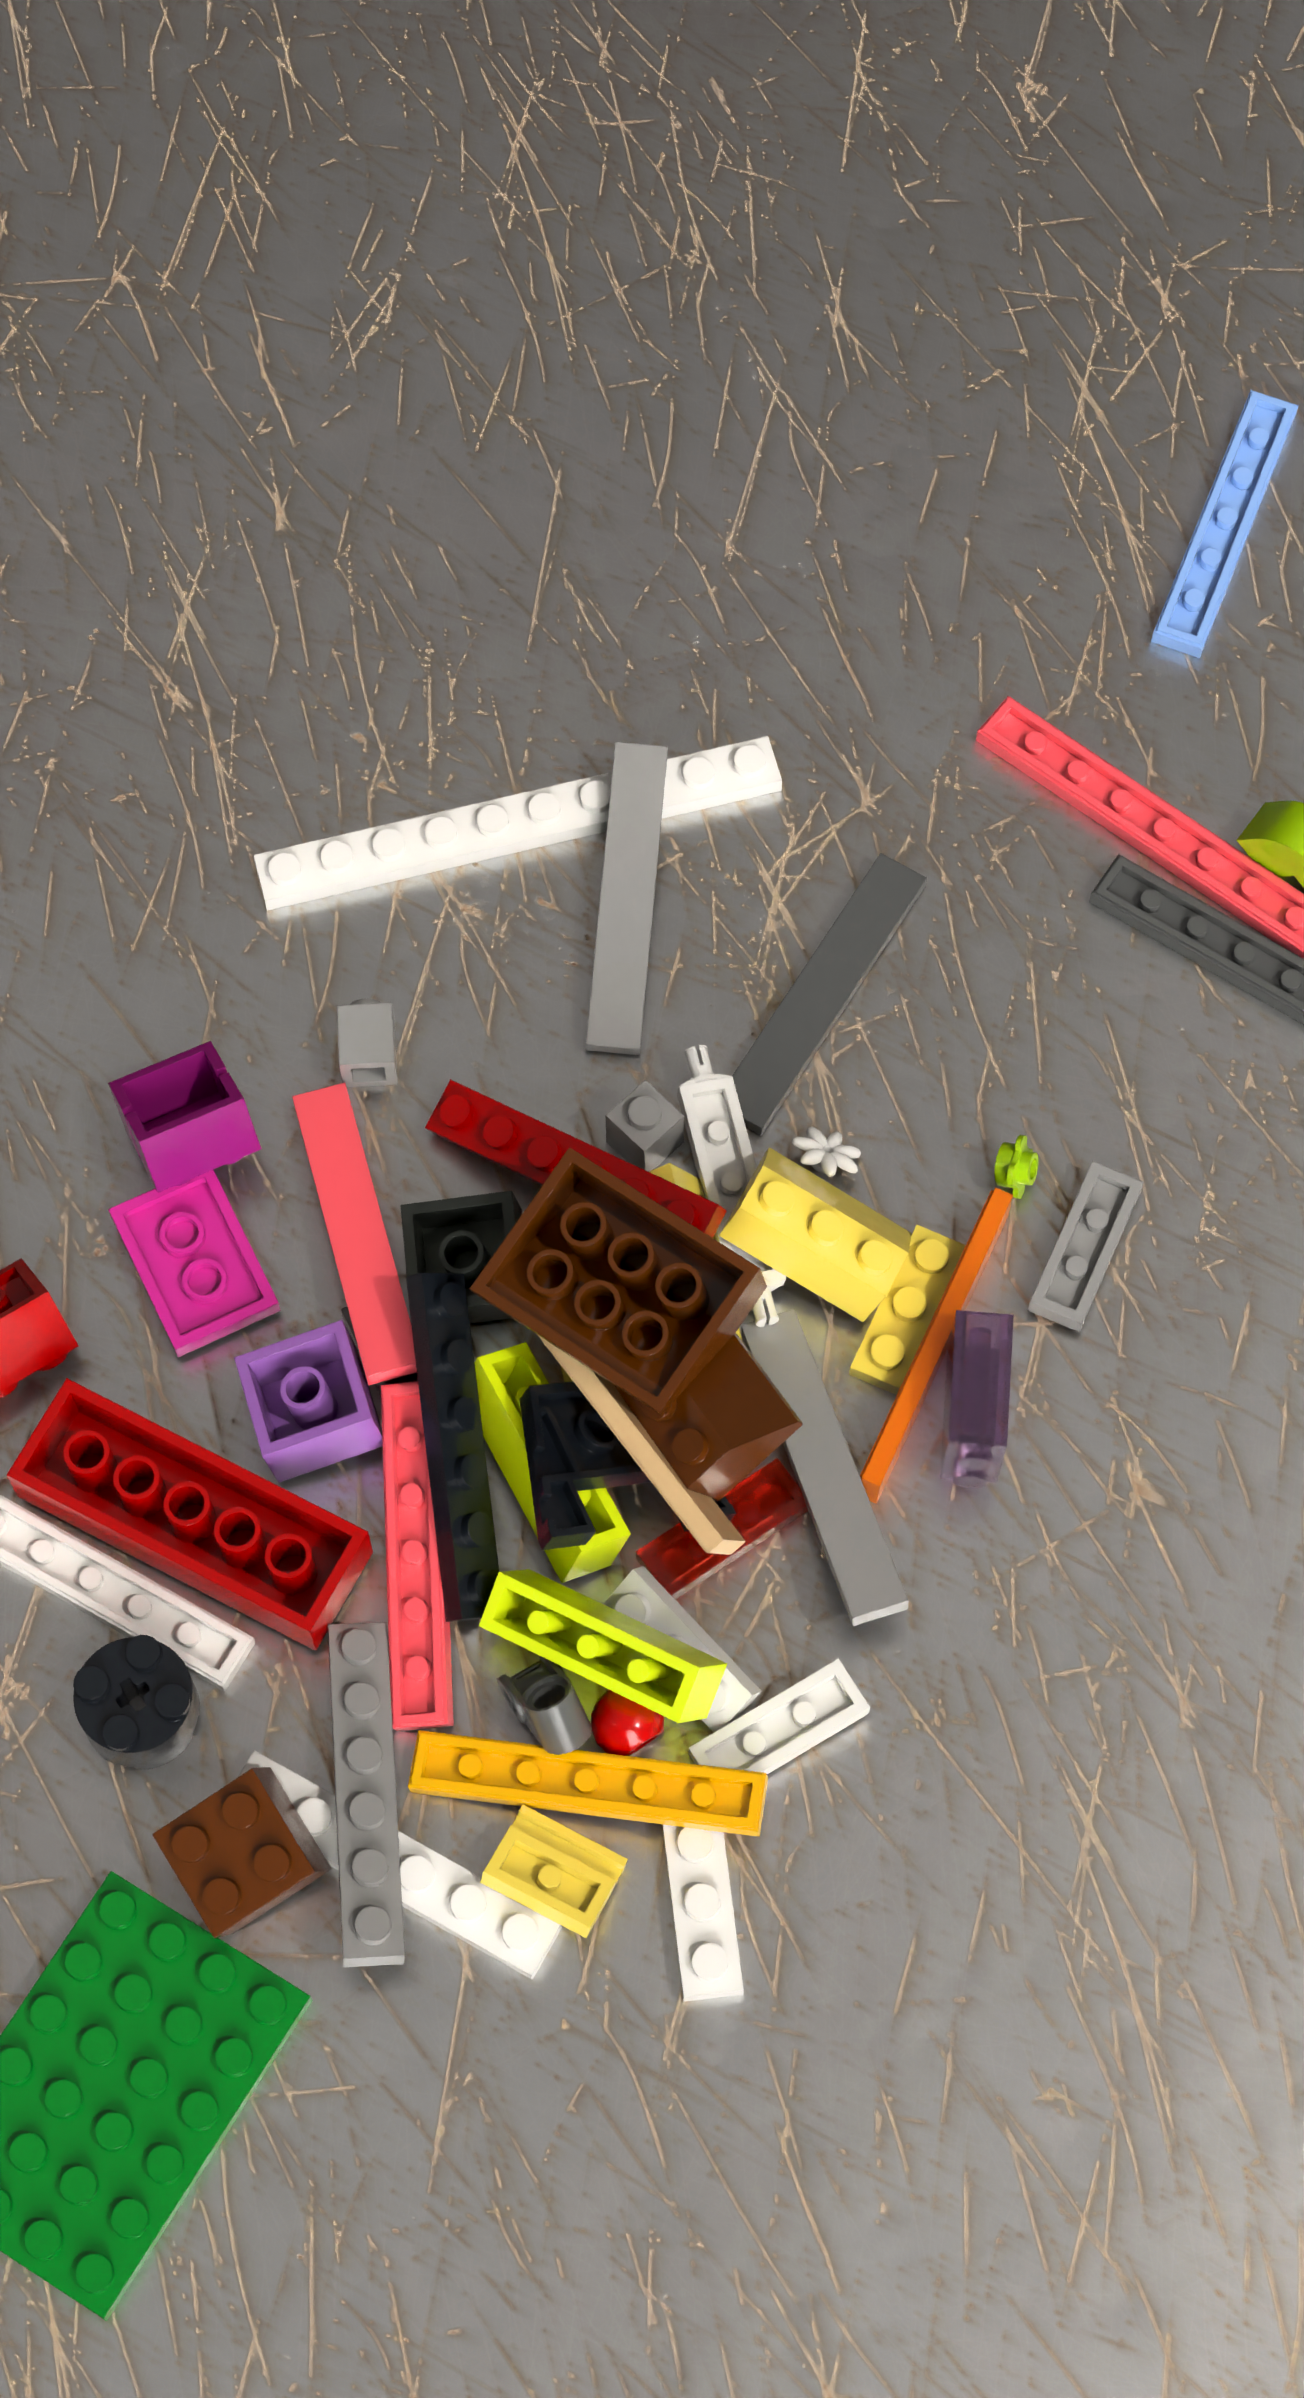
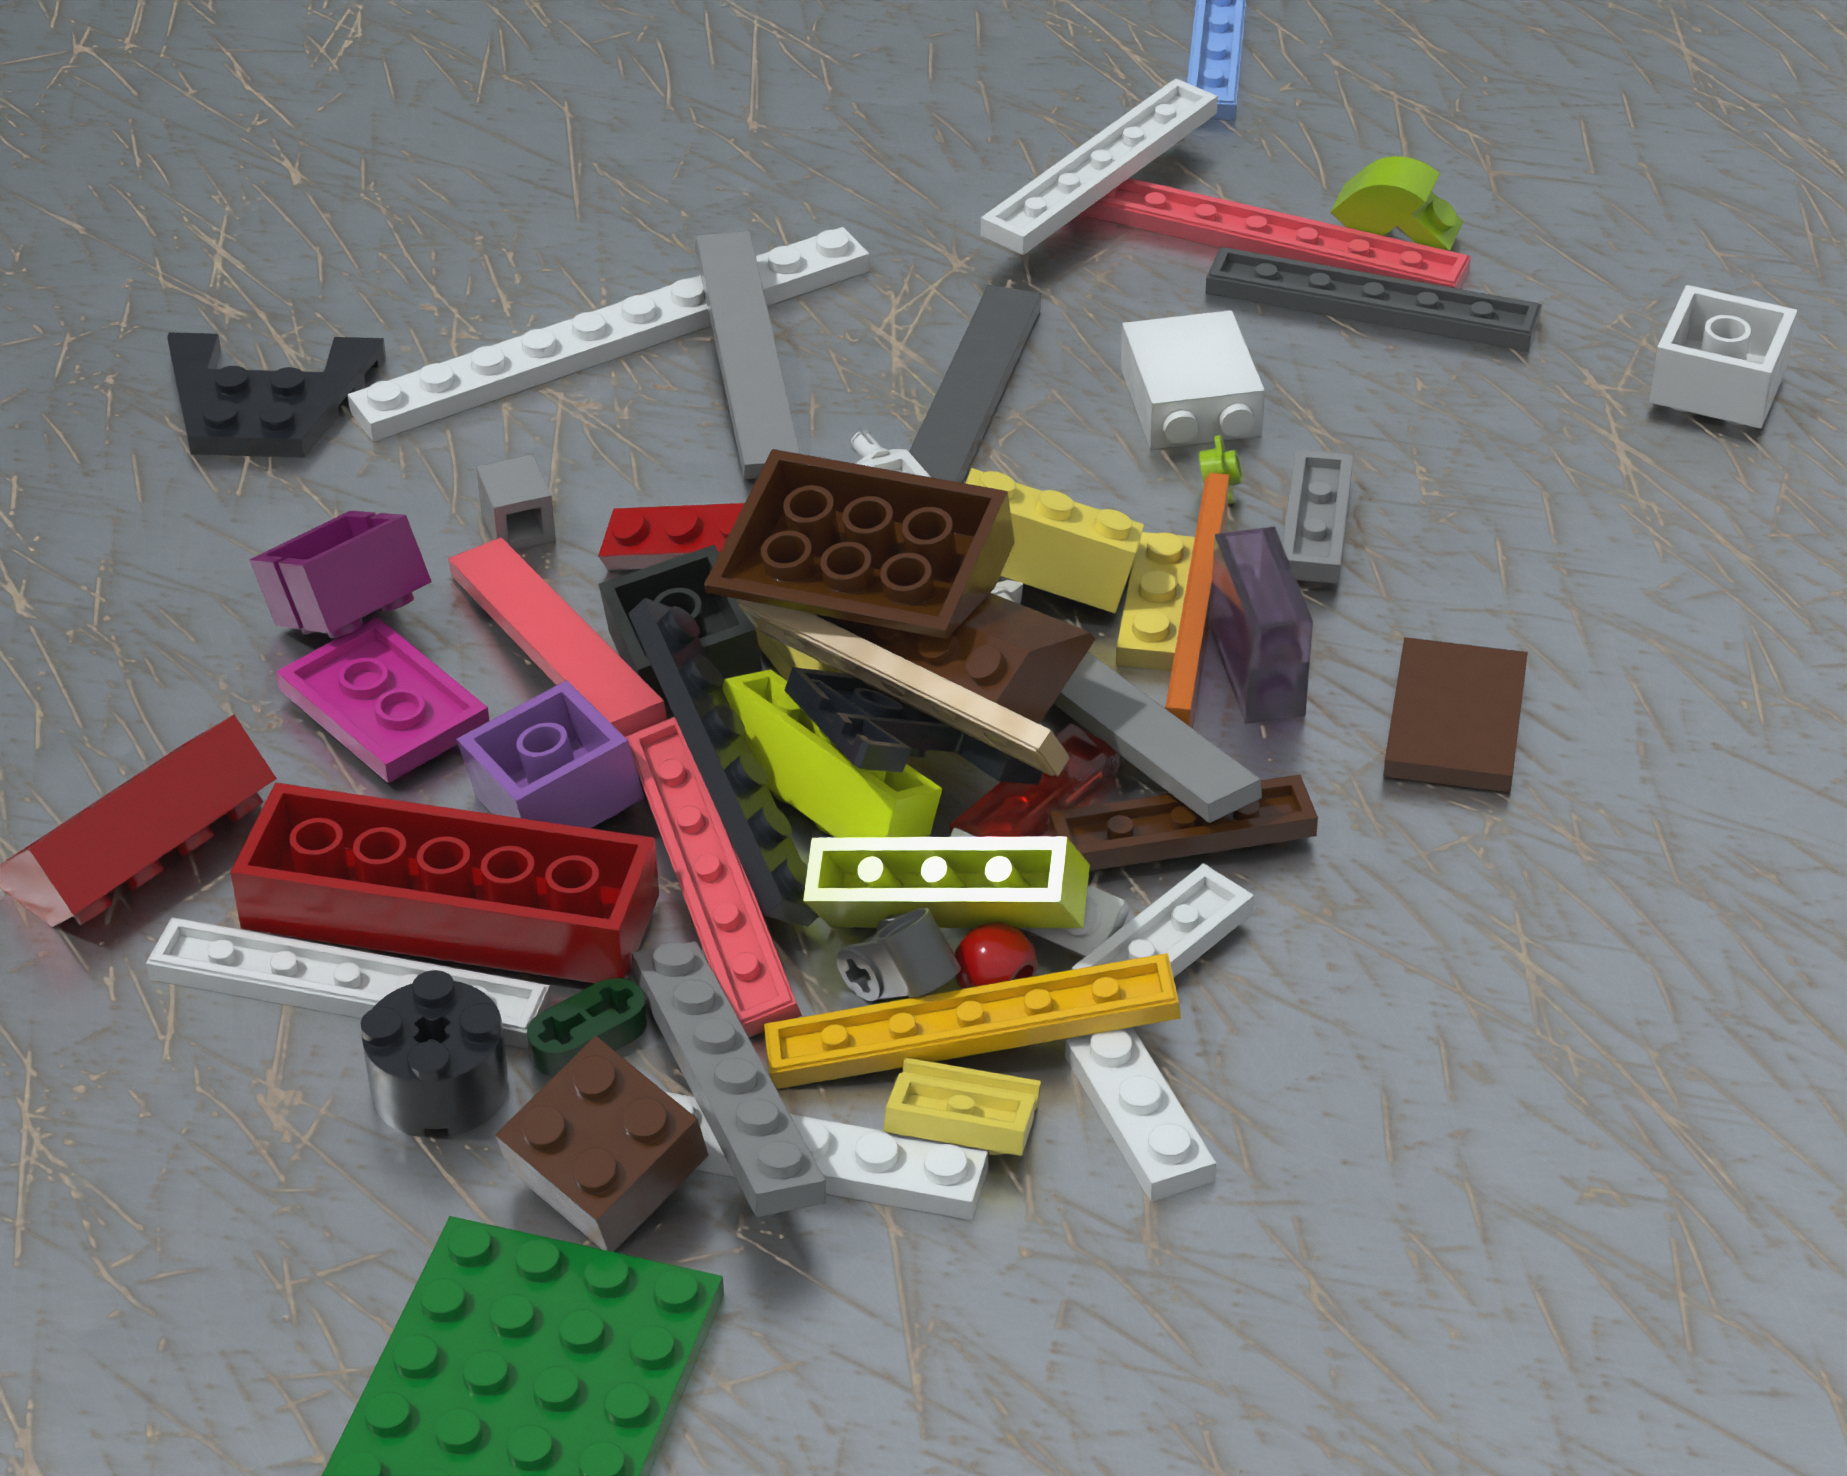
camera: 15 degrees left, 25 degrees down
none -> black wing [167,332,386,458]
none -> dark green beam [527,978,647,1076]
none -> white plate [981,78,1218,255]
none -> reddish brown plate [1049,774,1318,871]
none -> white brick [1120,310,1265,450]
none -> reddish brown tile [1383,637,1528,792]

